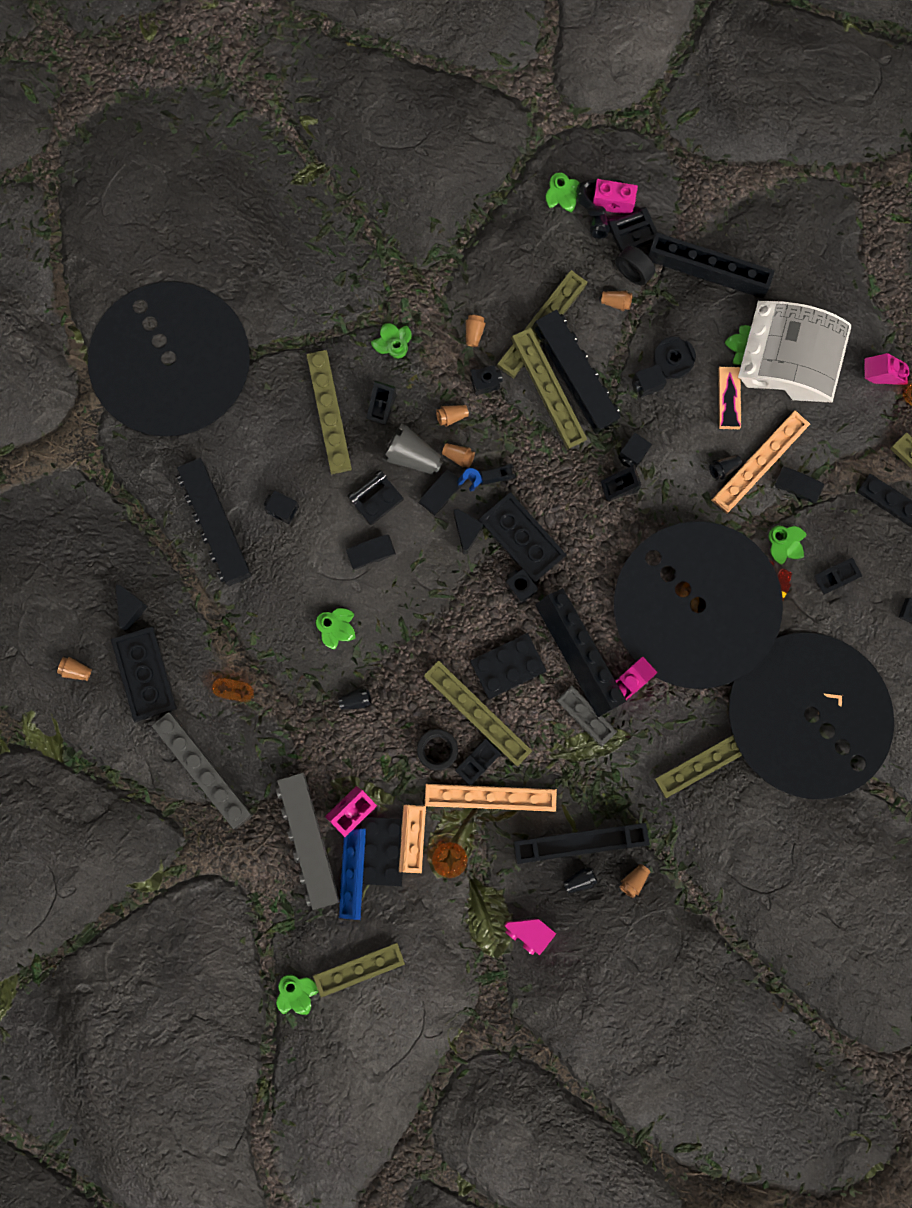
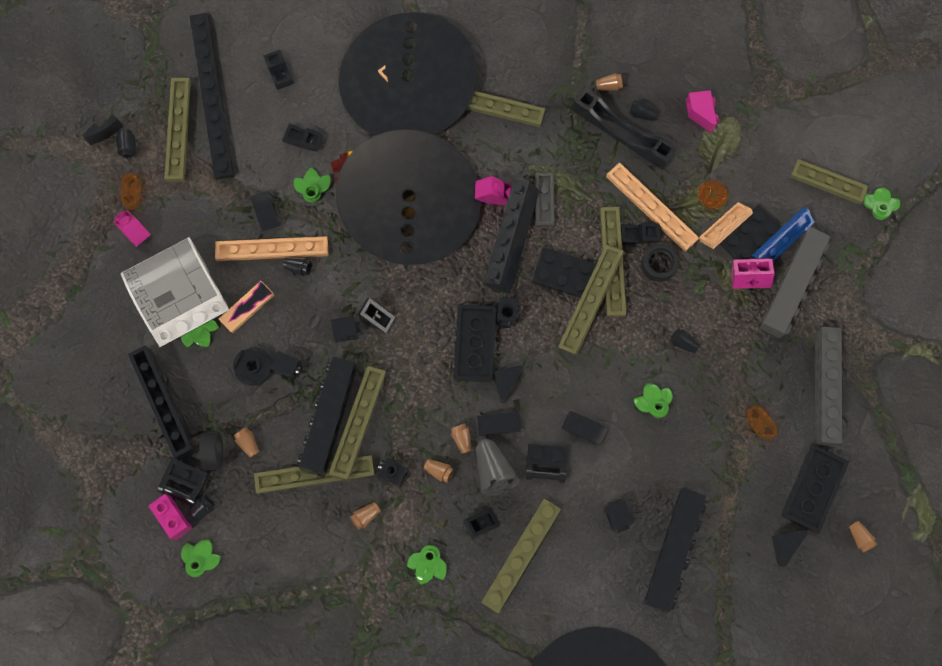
camera: 130 degrees left, 5 degrees down
black piece [458,464,516,492] -> none
black helmet [576,179,624,217] -> none
none -> olive plate [558,244,624,356]

